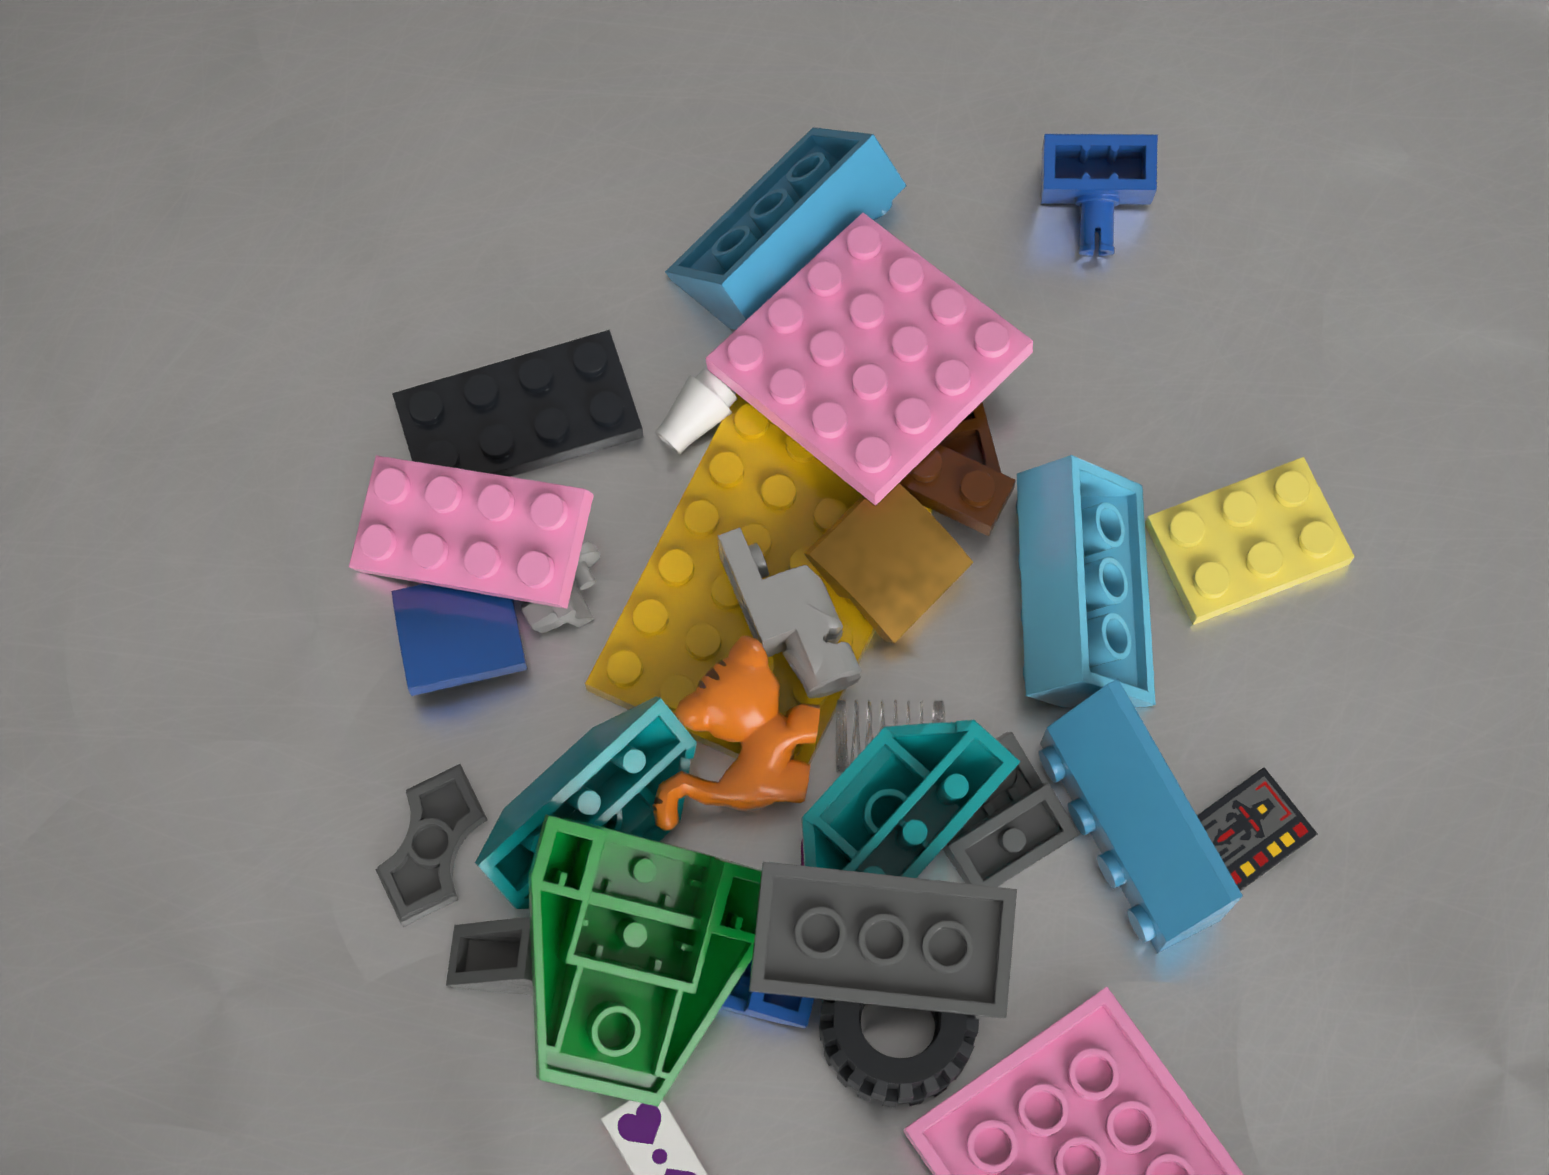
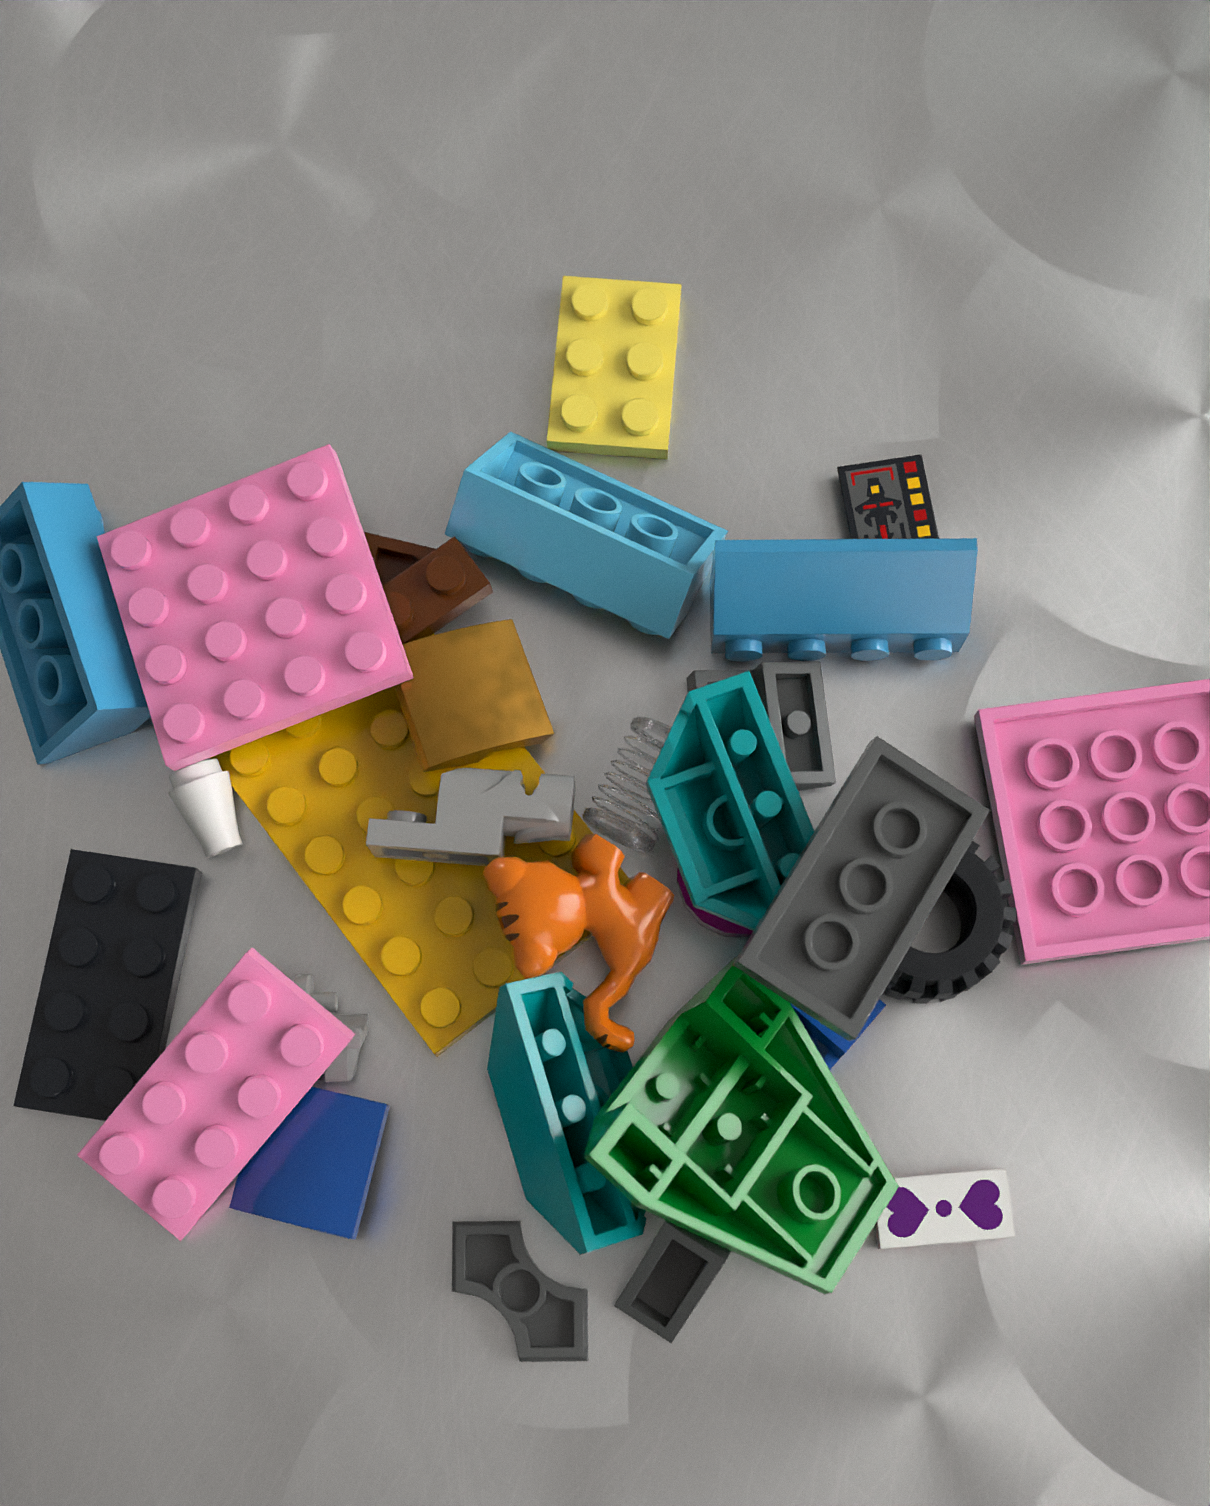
camera: 60 degrees left, 5 degrees up
blue brick [1041,134,1158,256] -> none

